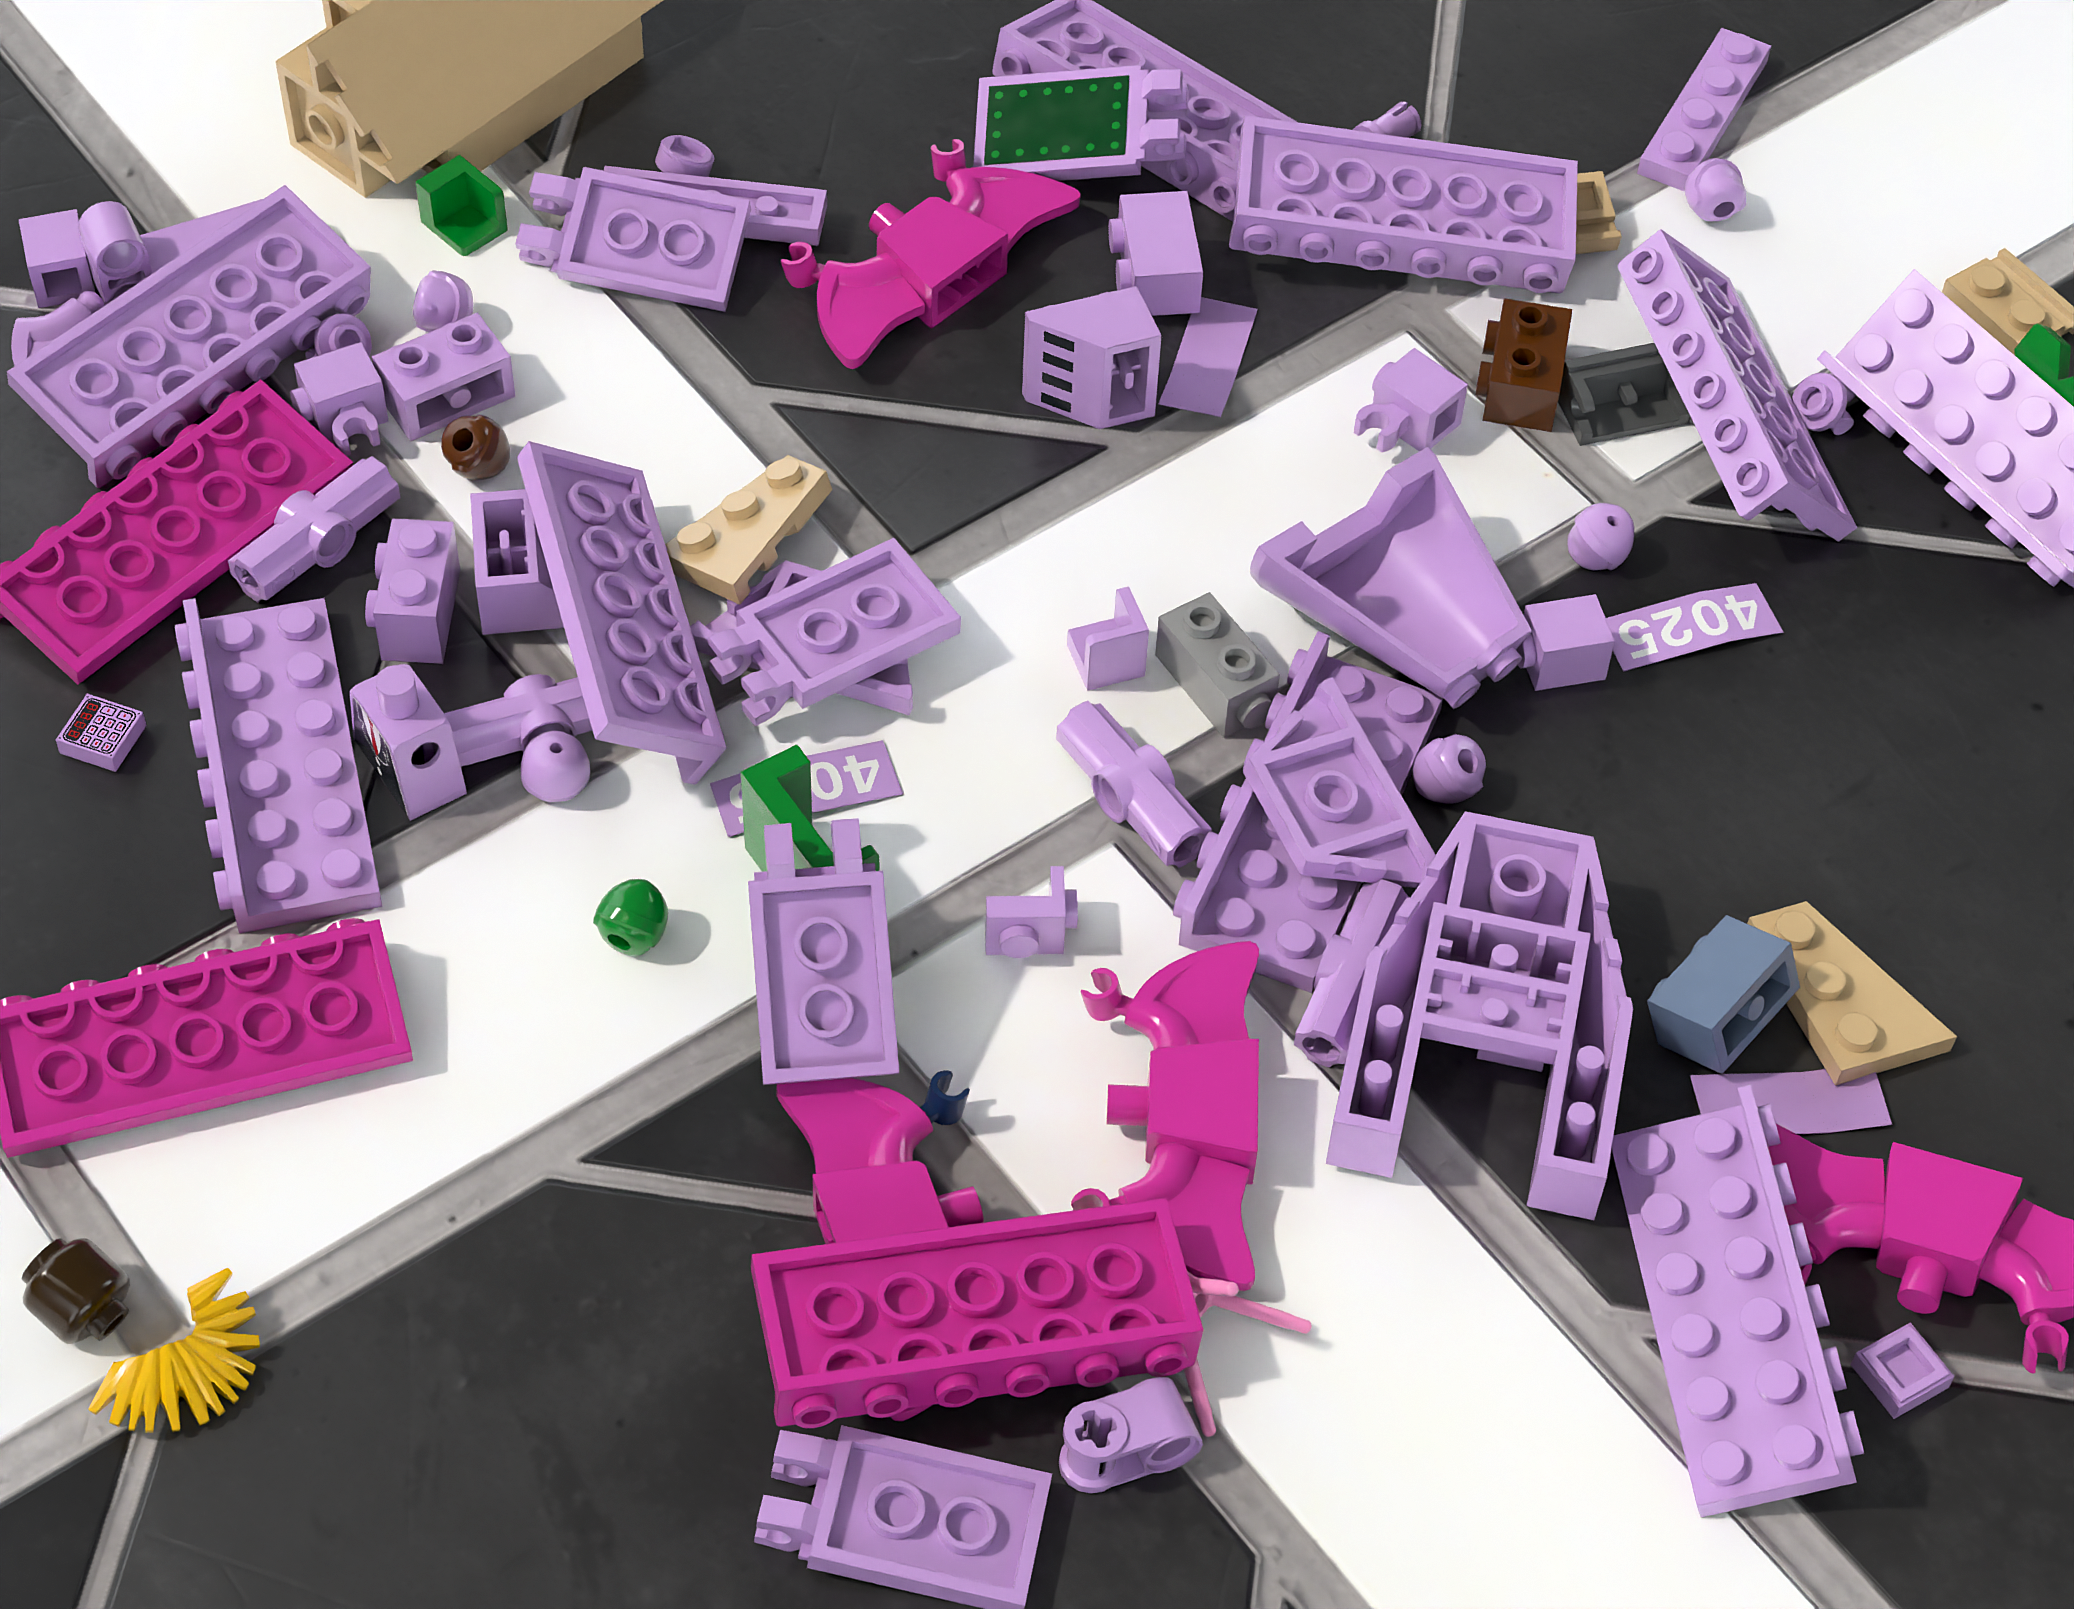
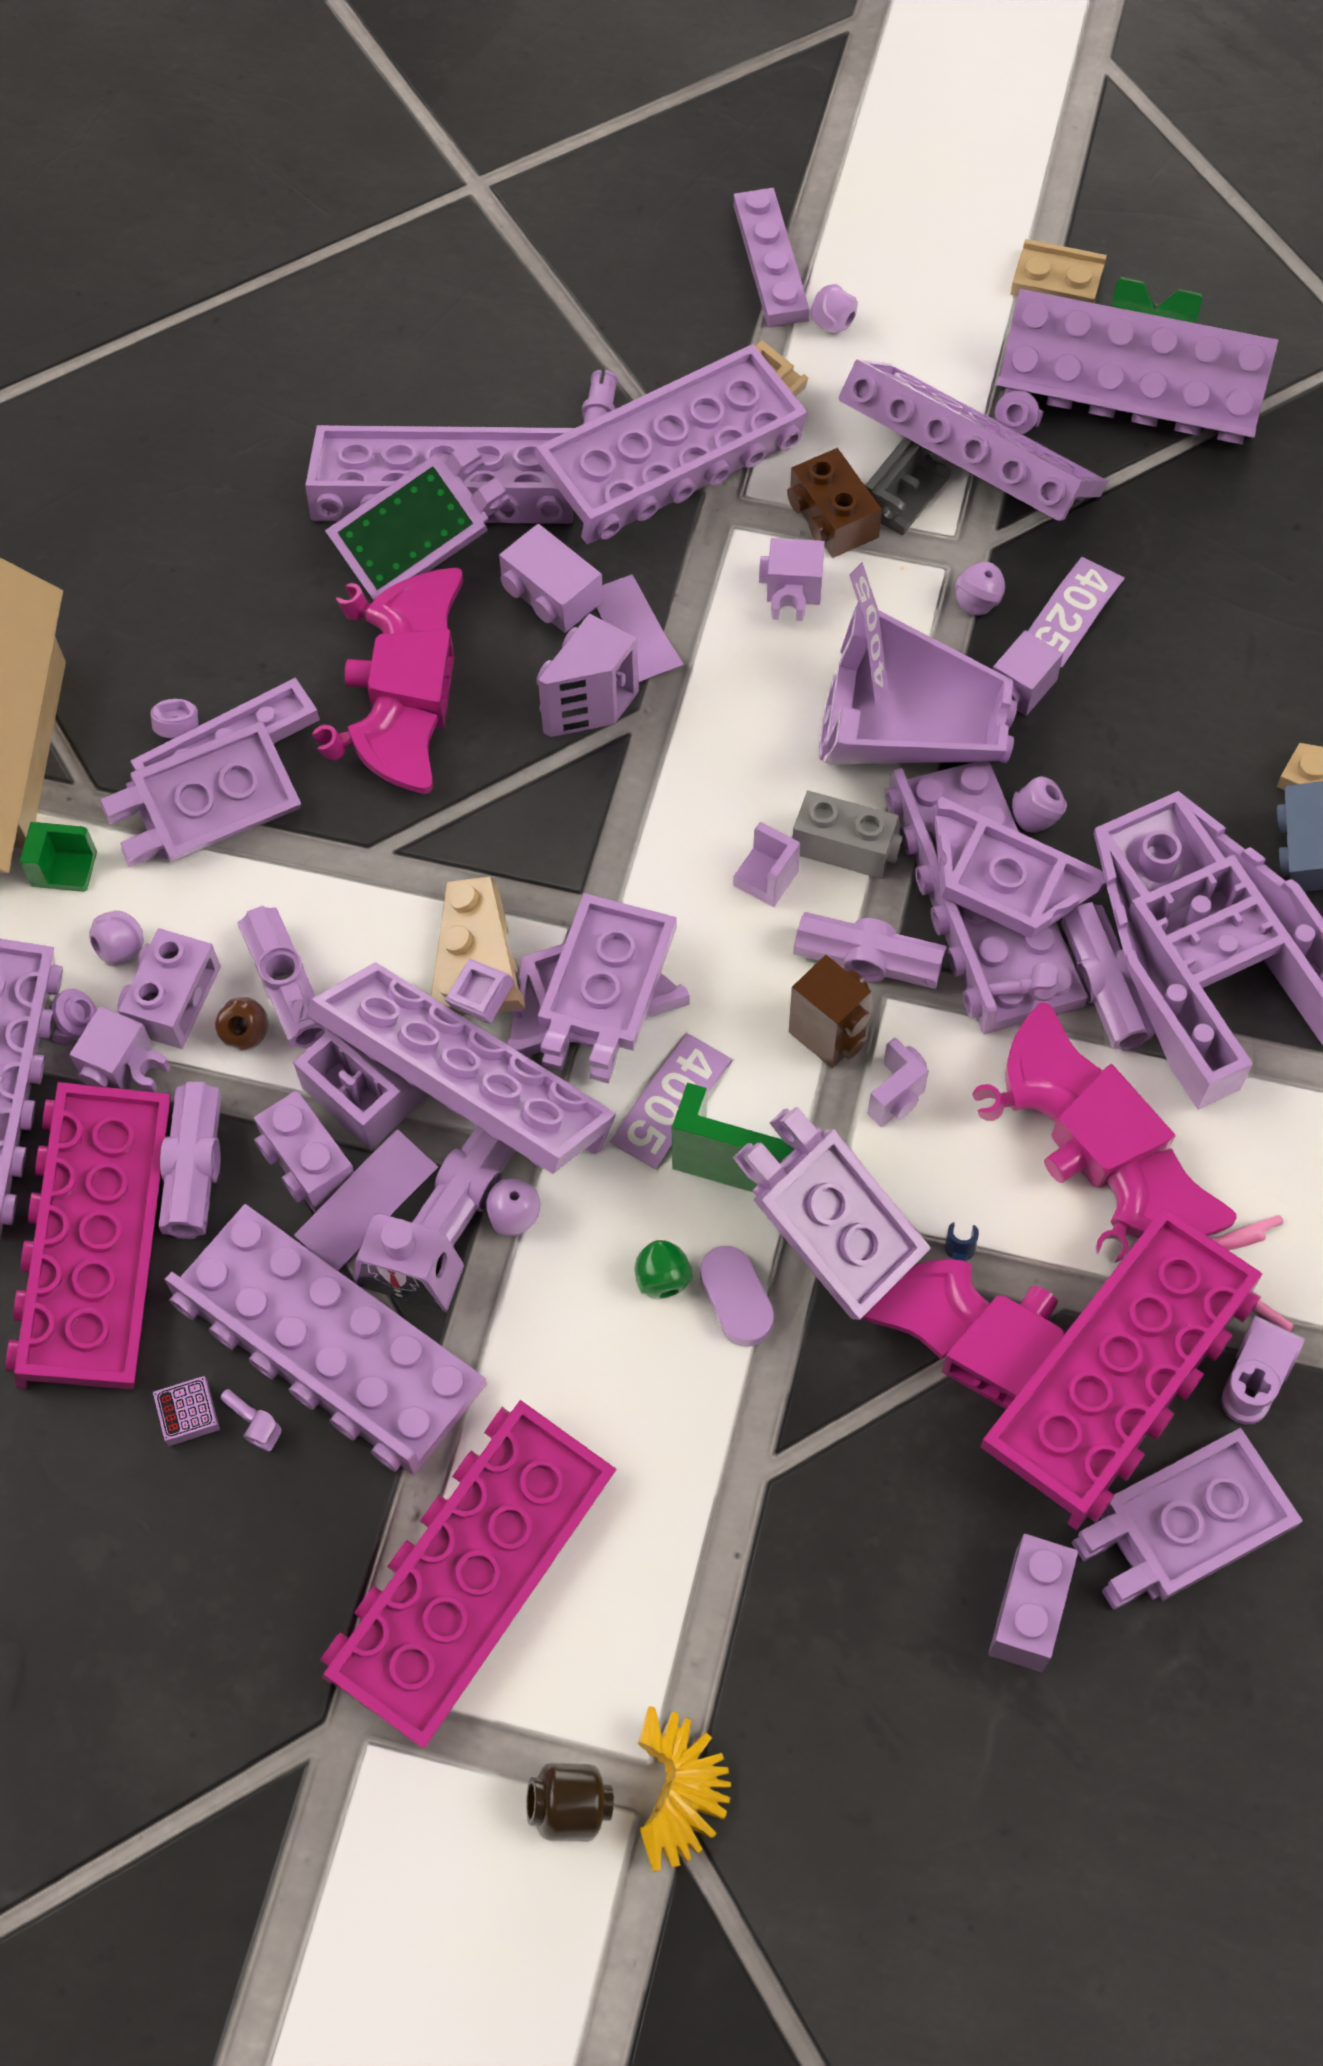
camera: 35 degrees left, 10 degrees up
none -> lavender hand [220,1389,282,1452]
none -> lavender piece [237,905,327,1049]
none -> lavender sticker [294,1129,438,1271]
none -> lavender tile [445,958,515,1024]
none -> lavender tile [700,1246,774,1346]
none -> reddish brown brick [788,954,871,1069]
none -> lavender sticker [849,562,889,706]
none -> lavender hand [988,963,1059,1002]
none -> lavender brick [988,1534,1078,1673]

